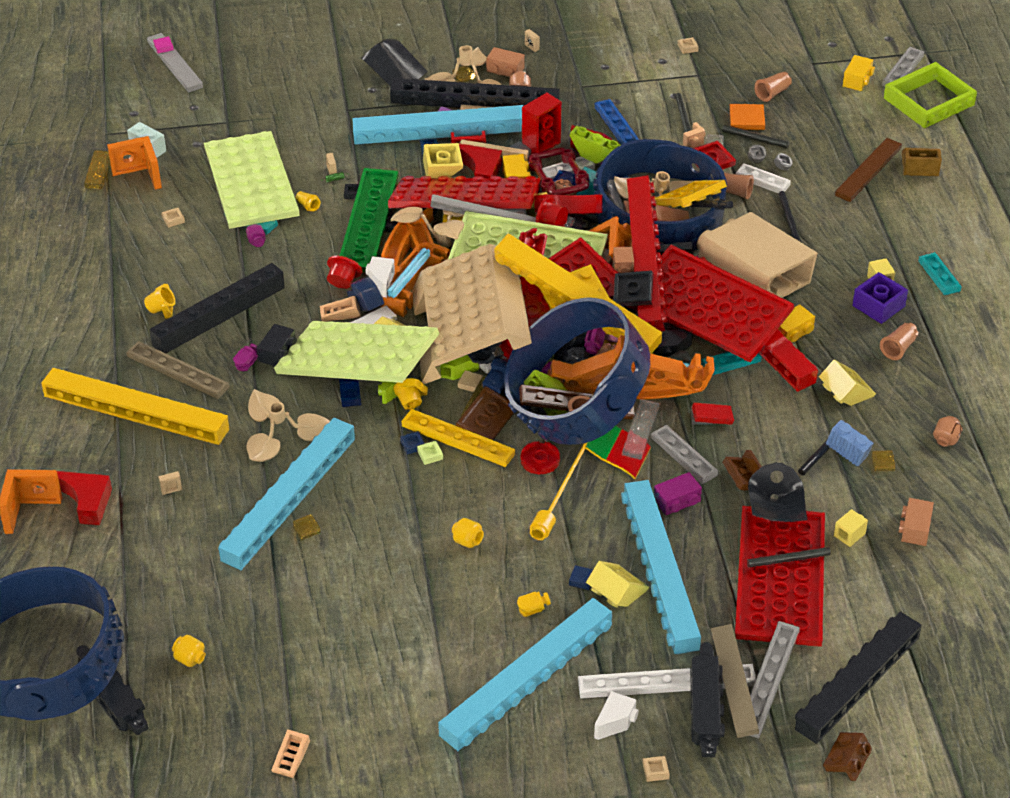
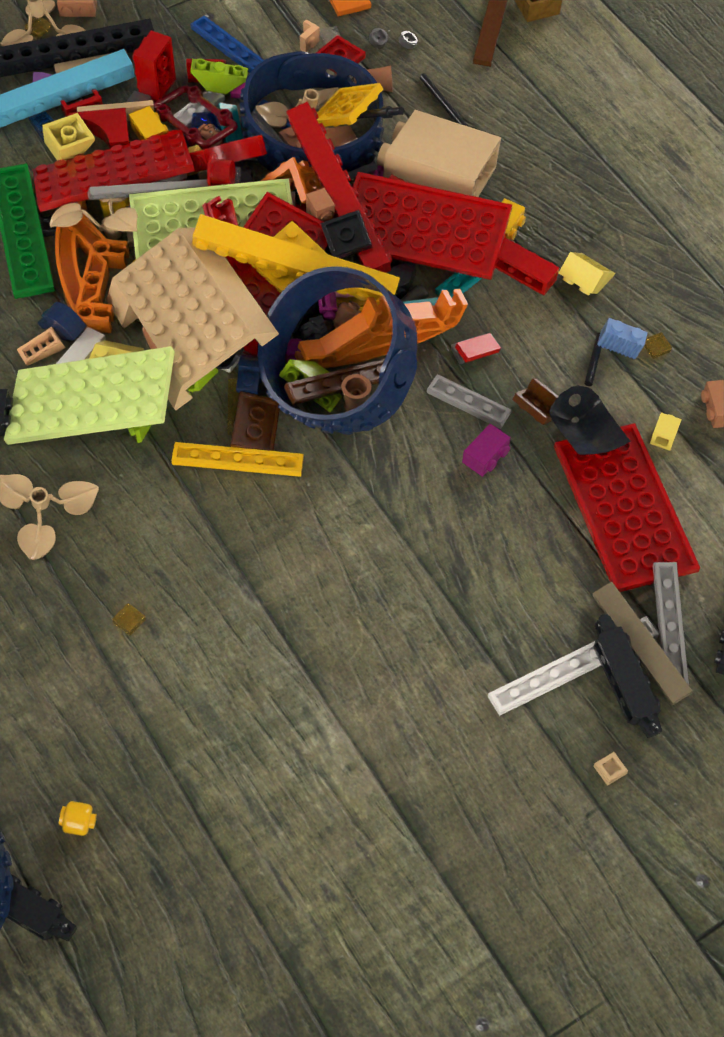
camera: 25 degrees left, 15 degrees up
medium azure brick [218,418,355,570] -> none
light nougat slope [271,729,310,778] -> none
red piece [327,255,362,289] -> none
clear blue slope [339,378,361,407] -> none
white slope [366,257,395,298] -> none
medium azure axle [387,248,431,298] -> none
yellow piece [393,378,428,410] -> none
dark blue tile [400,431,425,455] -> none
yellowish green tile [417,441,443,465] -> none
medium azure brick [438,598,612,751] -> none
yellow head [452,518,484,548] -> none
tan tile [458,371,483,393] -> none
nougat head [509,71,531,87] -> none
yellow arm [517,591,551,617] -> none
red tile [520,441,560,475] -> none
flag [530,426,651,540] -> none
dark blue tile [569,565,593,590] -> none
light yellow slope [586,561,649,608] -> none
white slope [594,691,639,740] -> none
medium azure brick [621,480,701,654] -> none
clear tile [622,399,660,460] -> none
pearl dark grey bar [722,125,789,148] -> none
white tile [736,163,791,193] -> none
pearl dark grey bar [747,547,831,568] -> none
dark purple brick [852,272,908,324] -> none
light yellow brick [867,259,895,281] -> none
nougat plant [880,323,919,360] -> none
teal tile [918,252,962,296] -> none
nougat head [933,416,963,447] -> none

